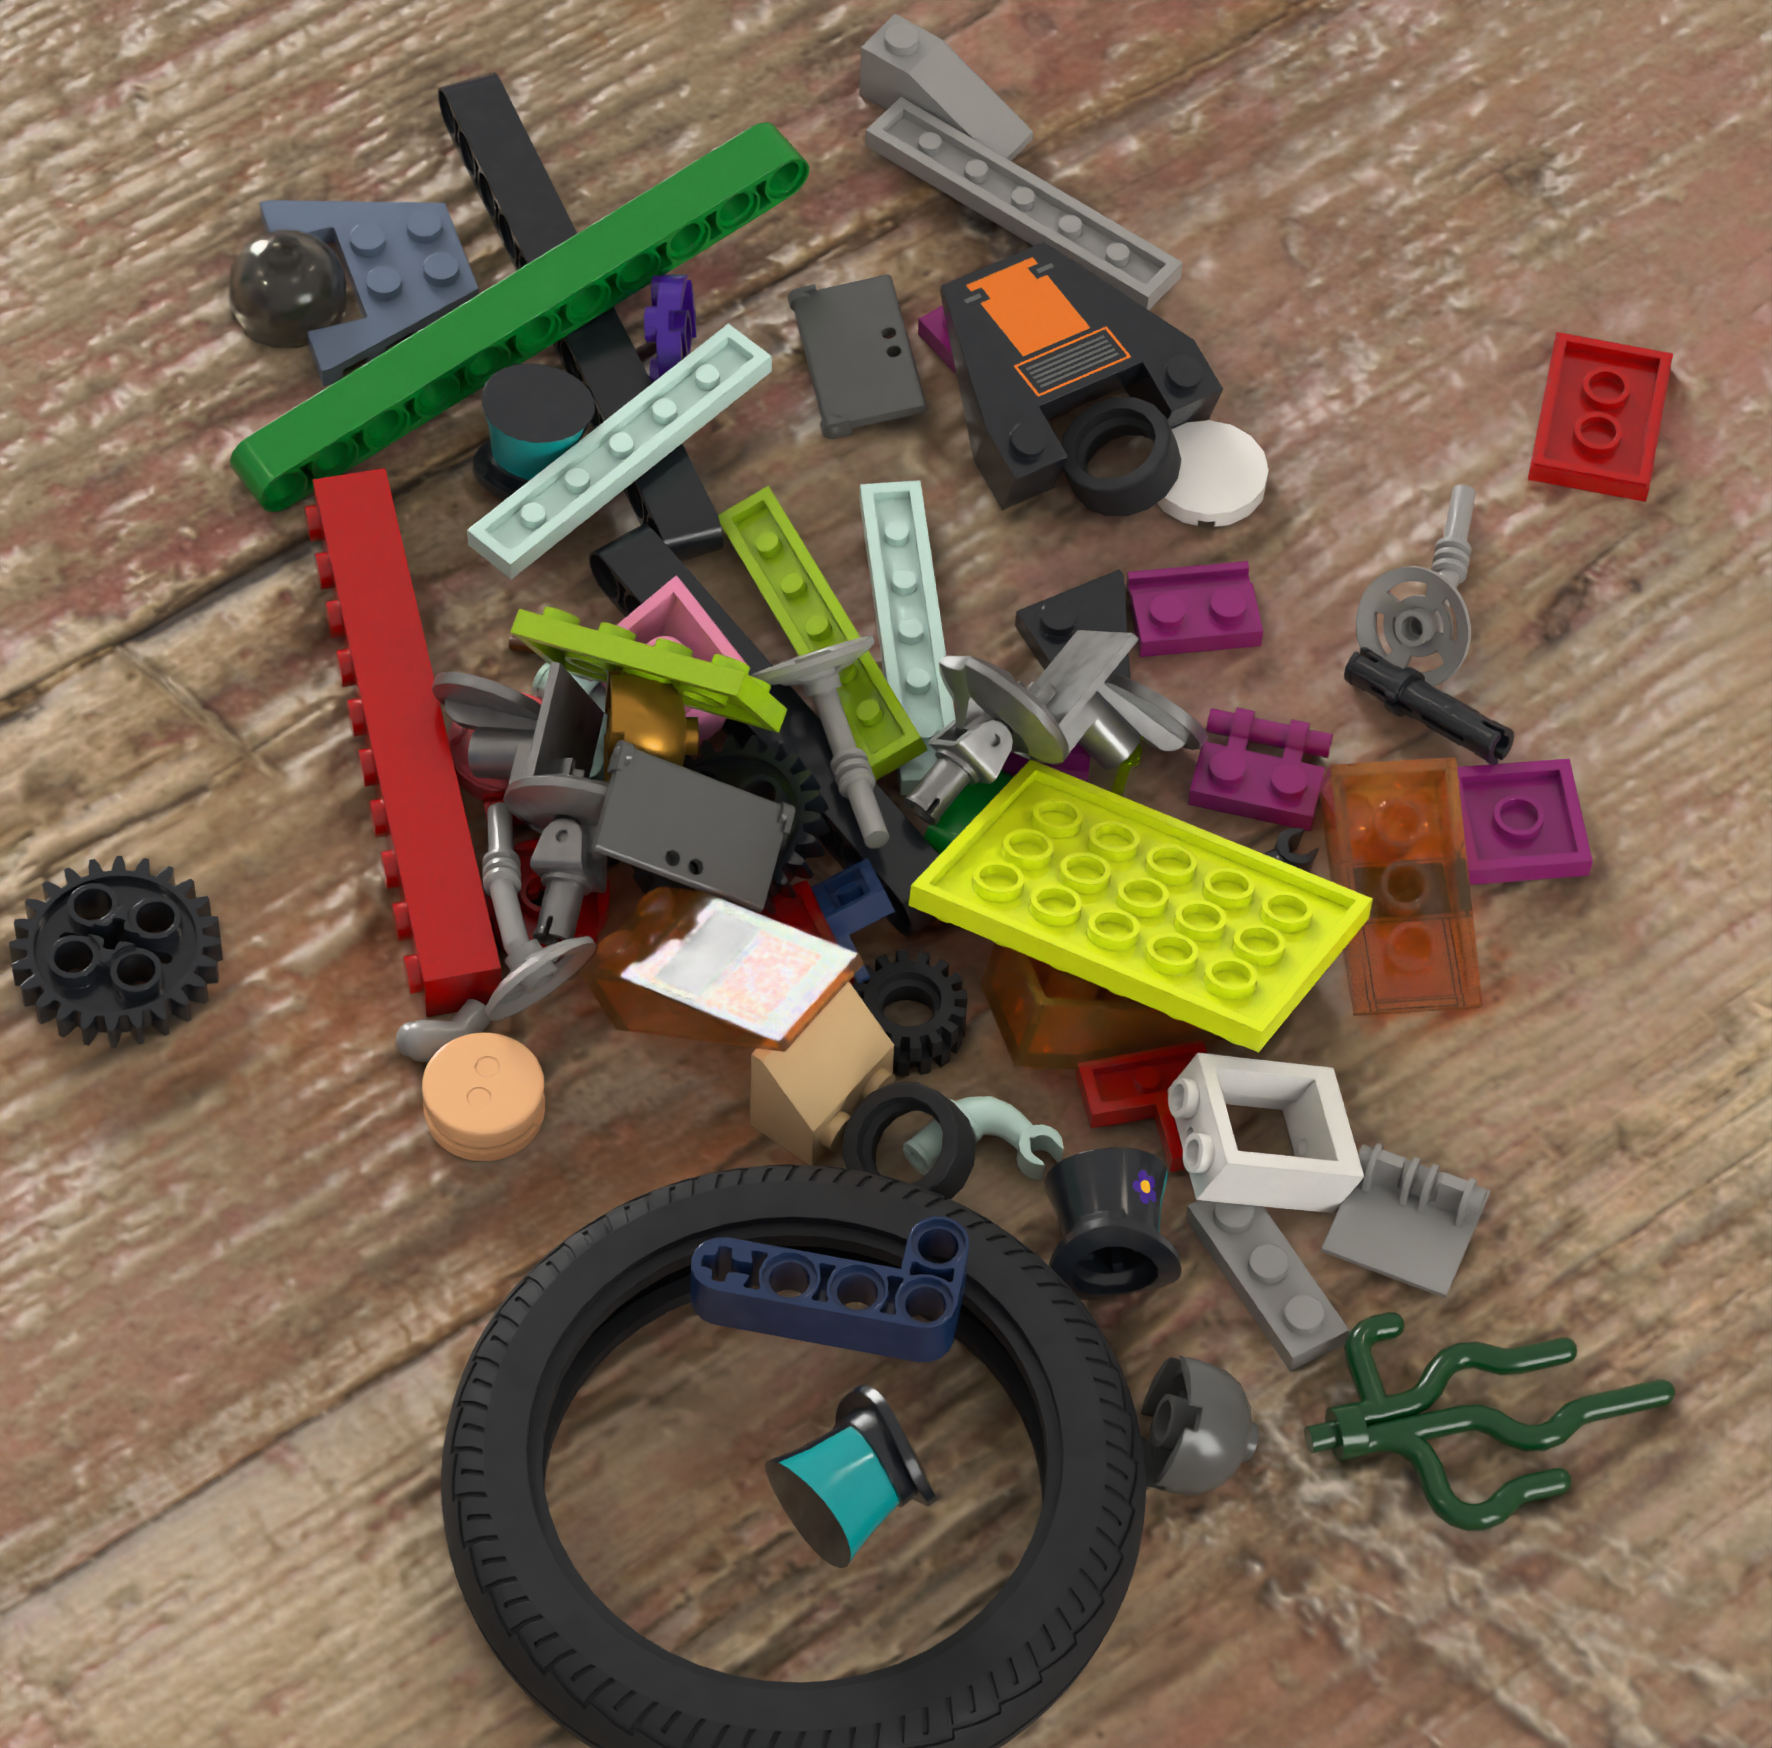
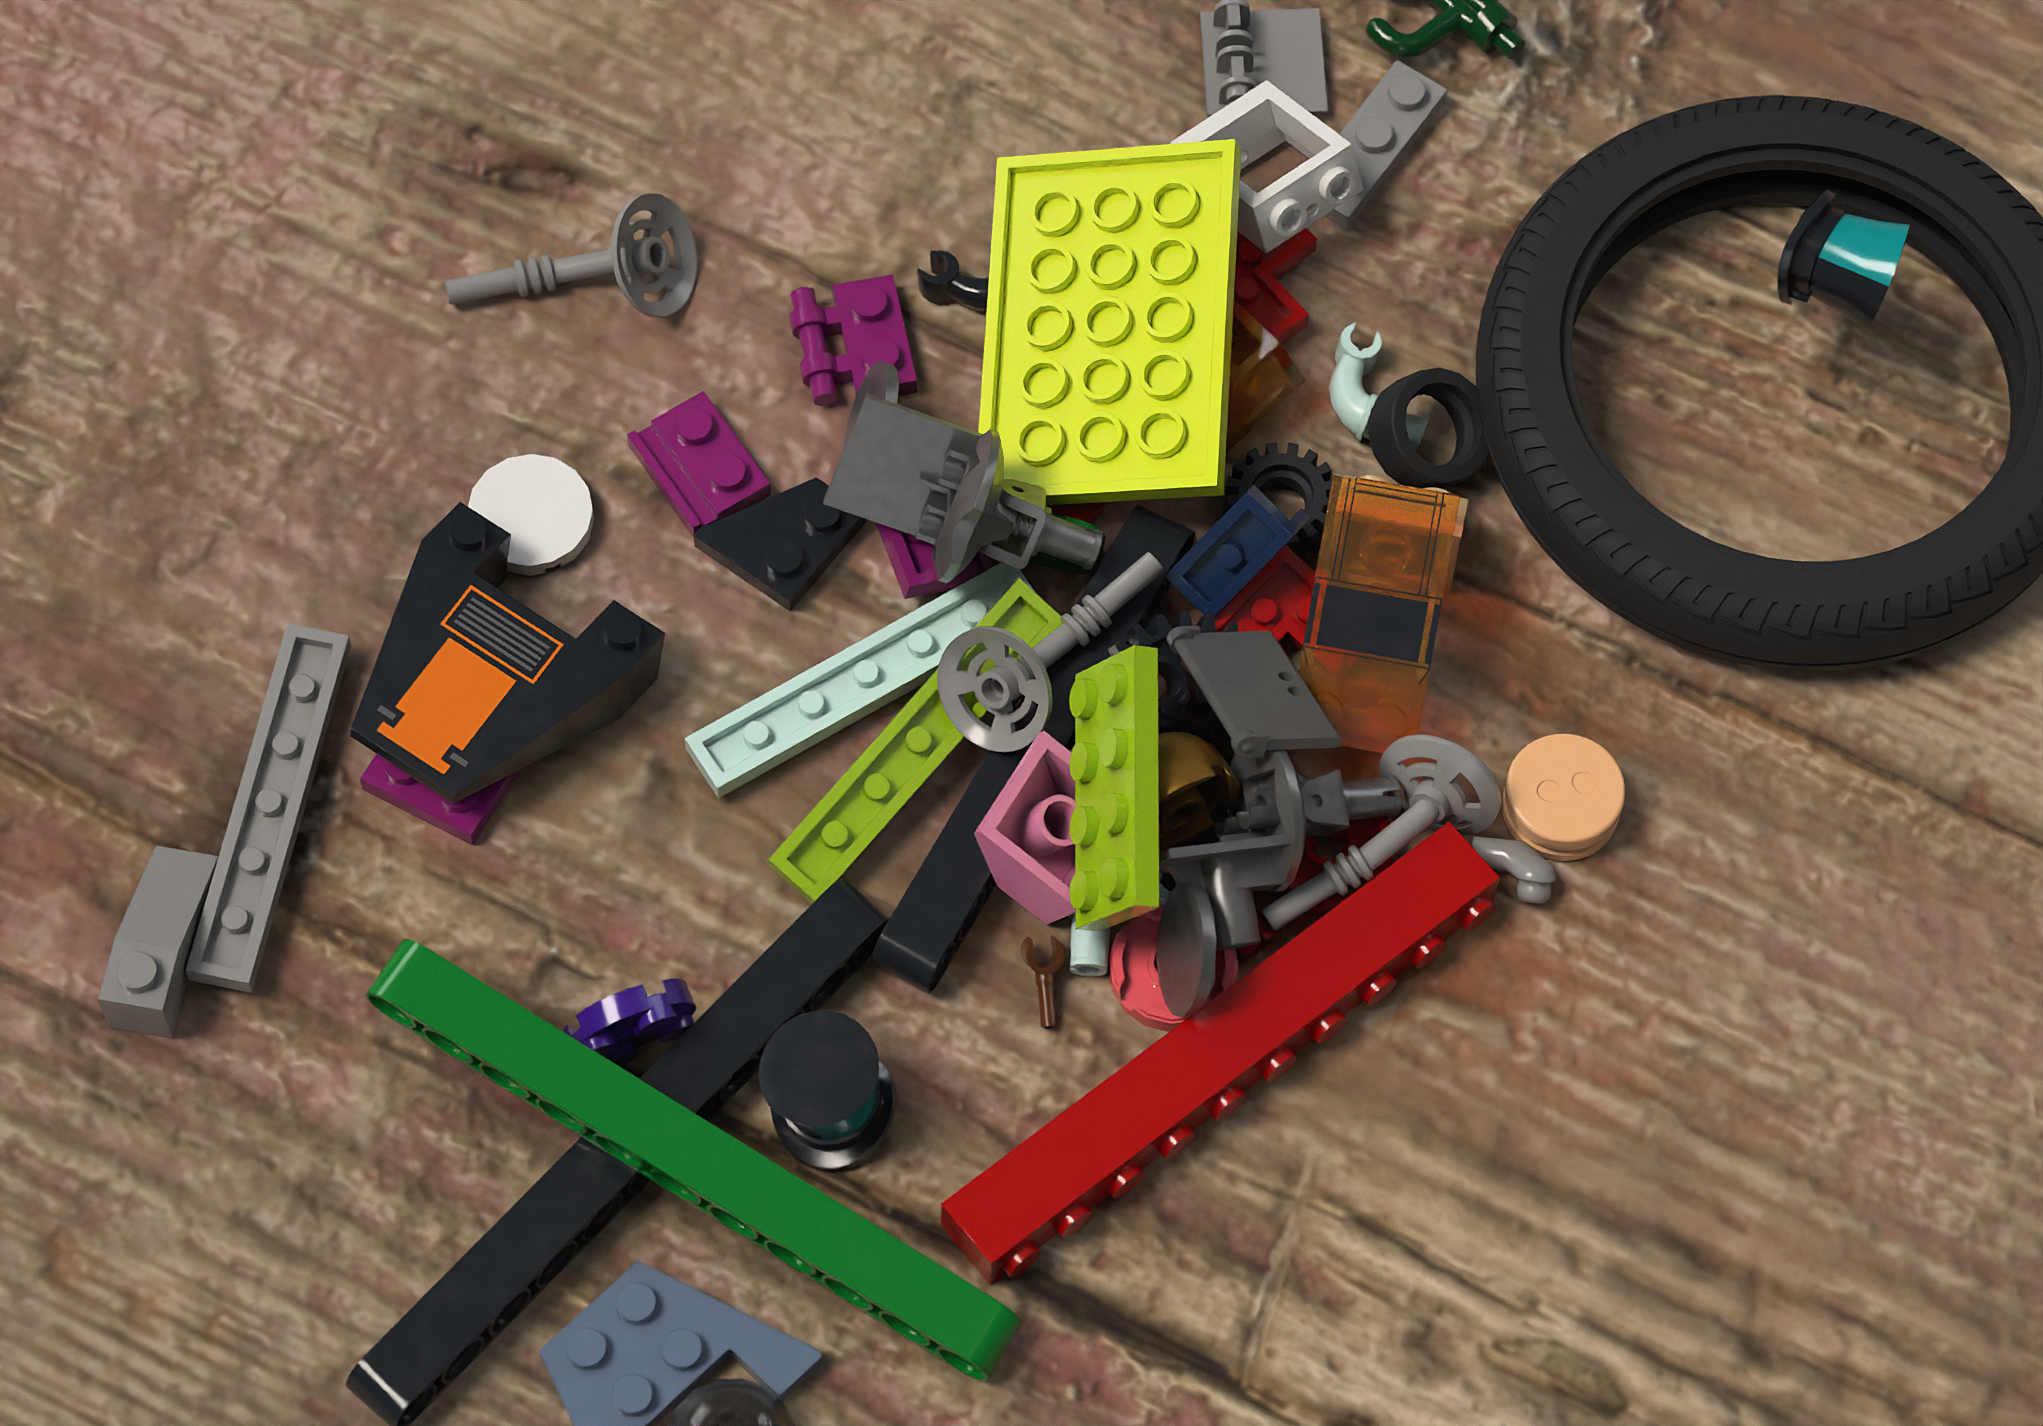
camera: 115 degrees left, 10 degrees up
black gear [9,856,223,1048] -> none
light aqua plate [467,323,772,580] -> none
dark blue beam [691,1216,969,1362] -> none
dark grey door [788,274,927,439] -> none
black hat [1044,1147,1182,1300] -> none
black tyre [1061,397,1182,516] -> none
dark grey cylinder [1141,1355,1258,1496] -> none
clear orange slope [1320,757,1483,1016] -> none
black pin [1344,647,1514,765] -> none
magenta plate [1443,758,1593,885] -> none
red tile [1527,332,1673,502] -> none

